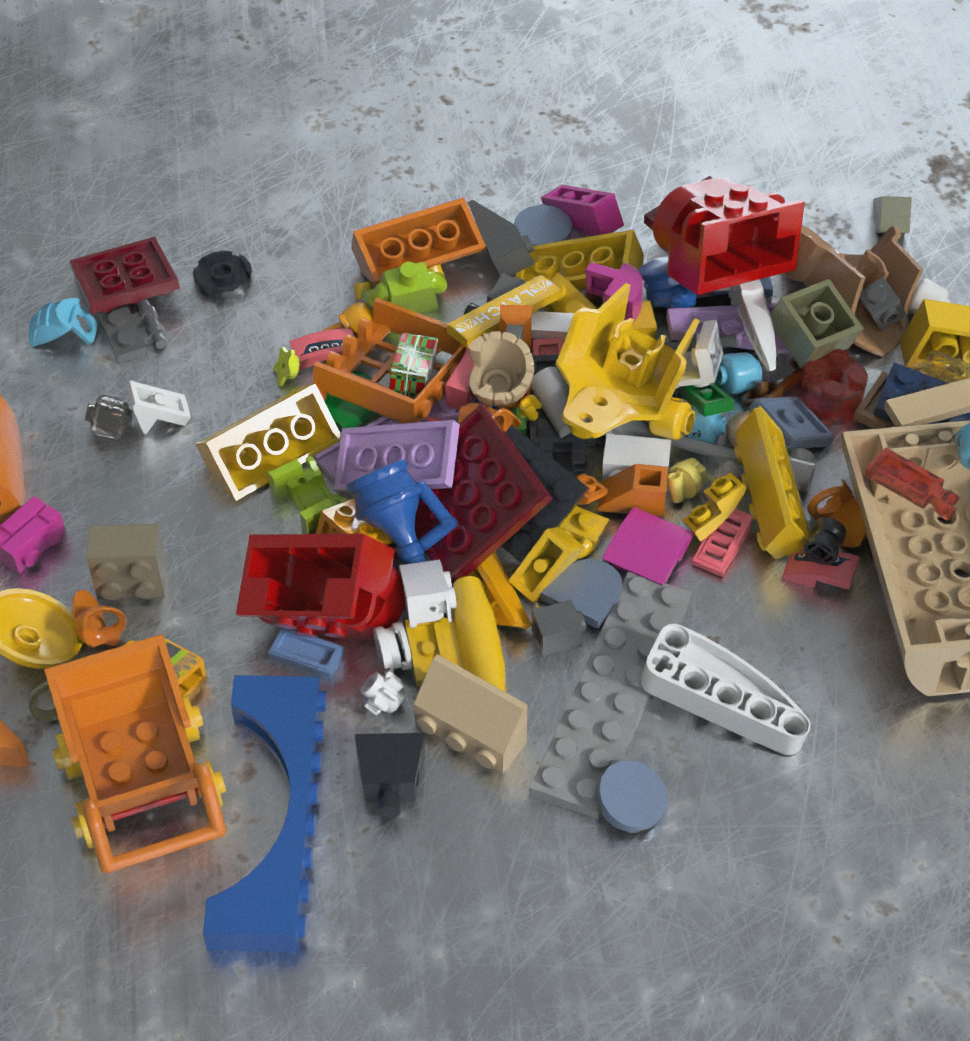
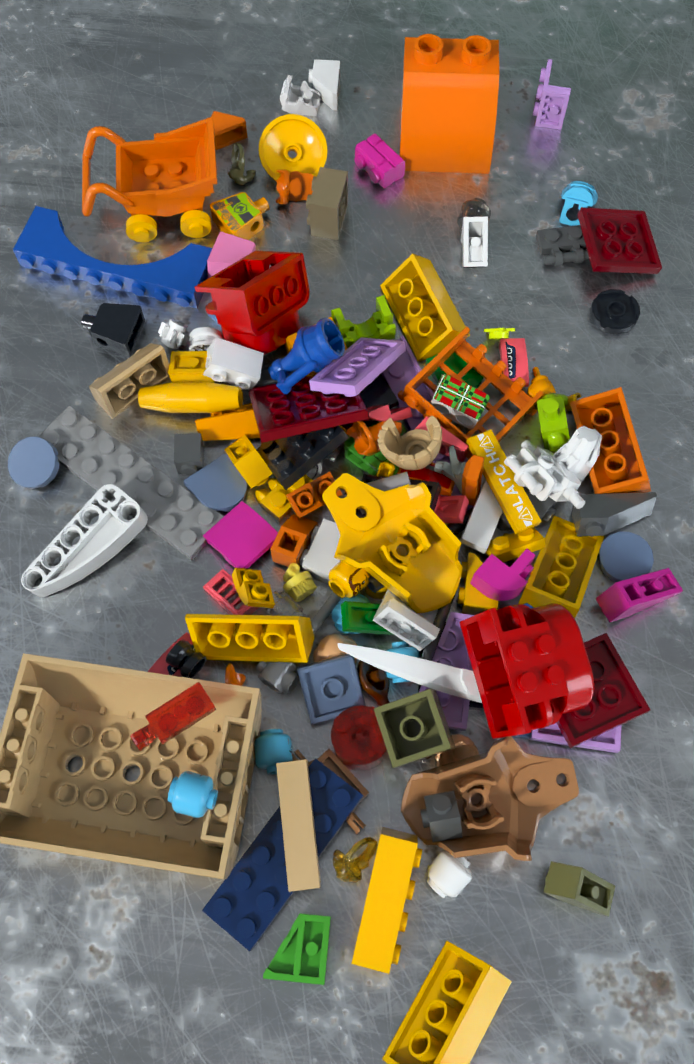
camera: 105 degrees right, 15 degrees up
none -> bright pink torso [207,232,256,278]
none -> white piece [504,426,602,509]

